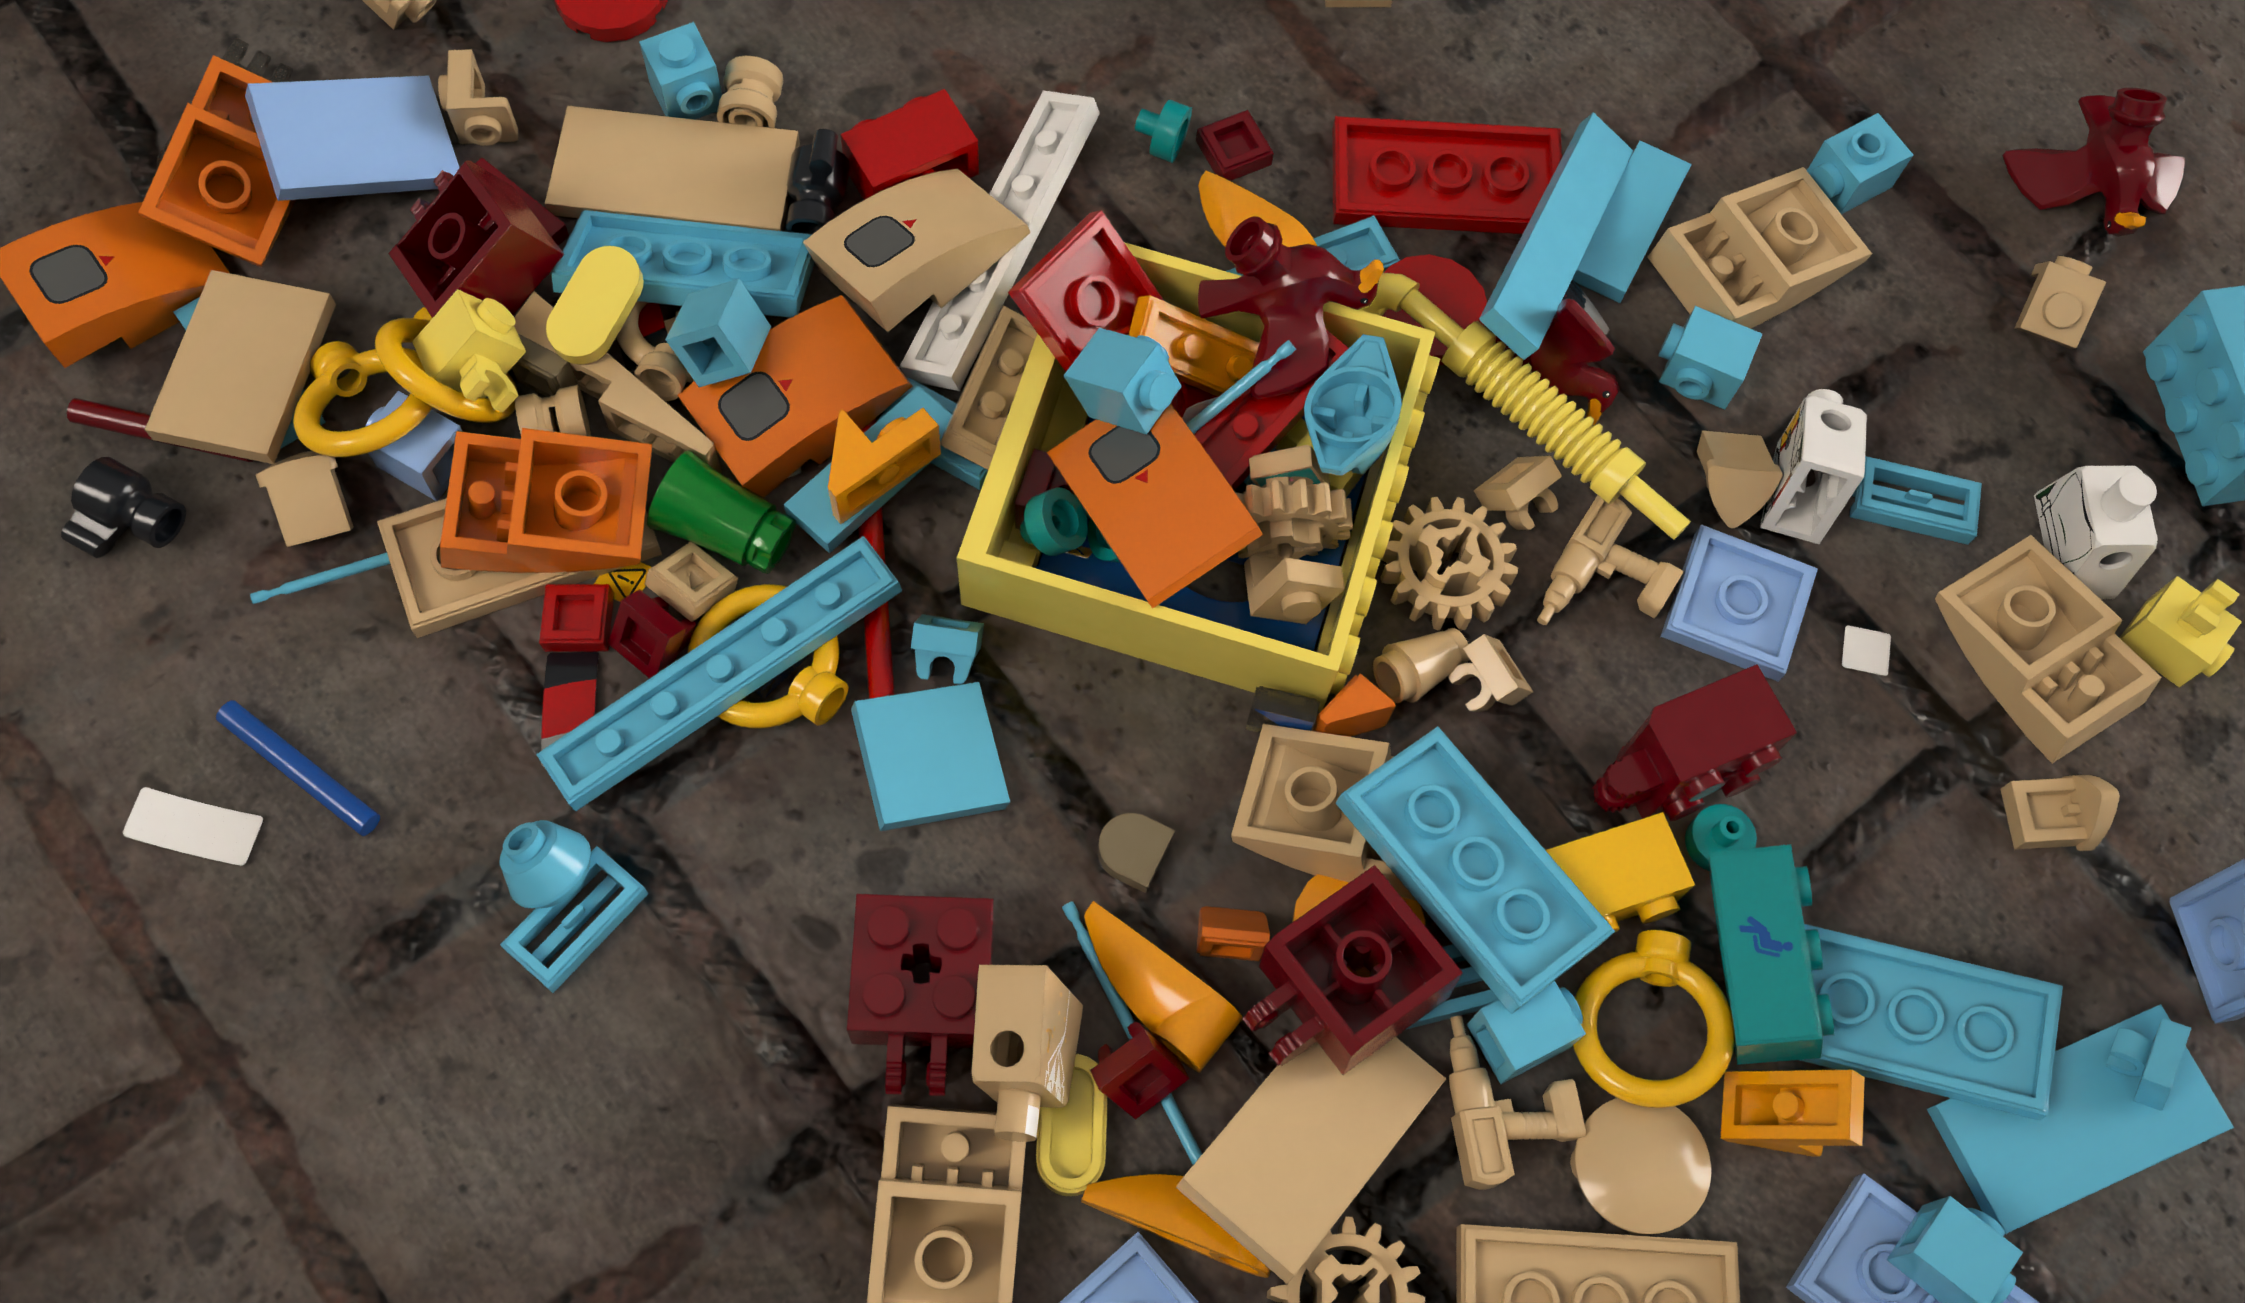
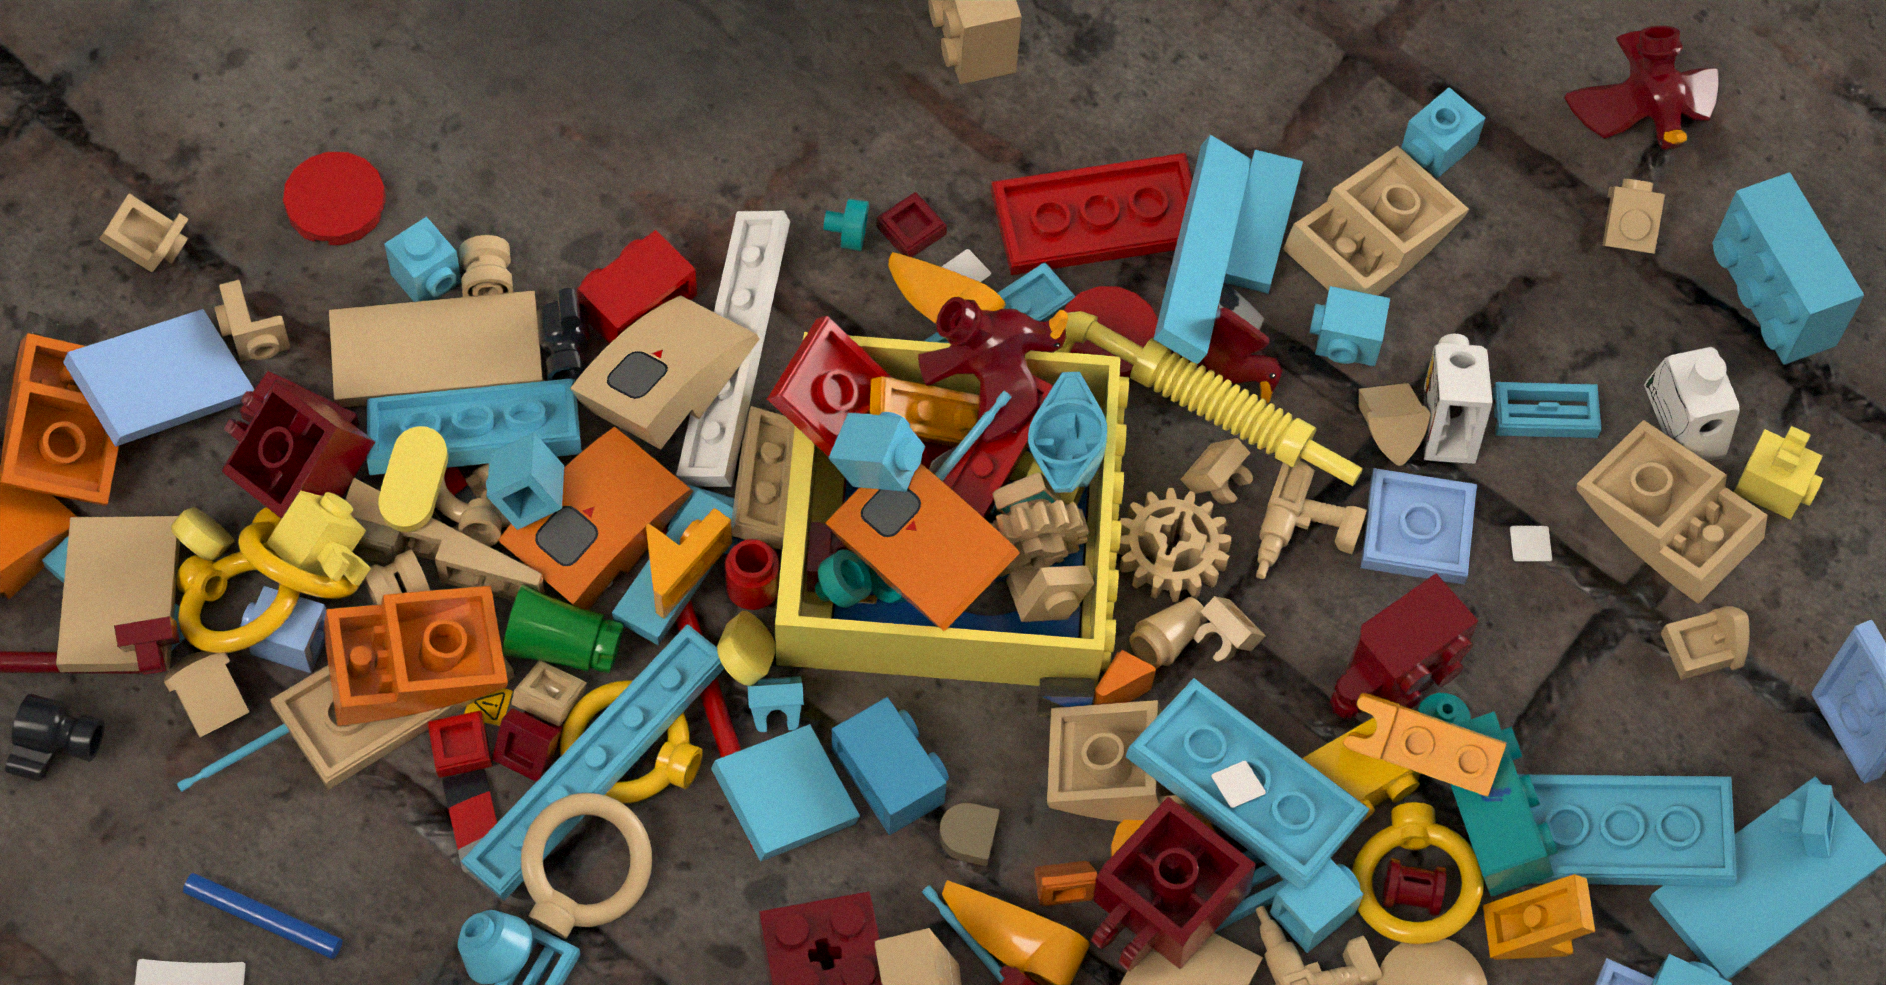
camera: 10 degrees left, 5 degrees down
none -> dark red tile [114,616,180,675]
none -> light yellow tile [171,507,234,561]
none -> tan piece [521,793,652,939]
none -> light yellow tile [717,611,776,686]
none -> red brick [725,539,779,610]
none -> dark azure brick [832,697,949,836]
none -> white sticker [941,249,991,282]
none -> white sticker [1211,761,1266,808]
none -> light orange plate [1343,693,1507,797]
none -> dark red bush [1382,857,1446,916]

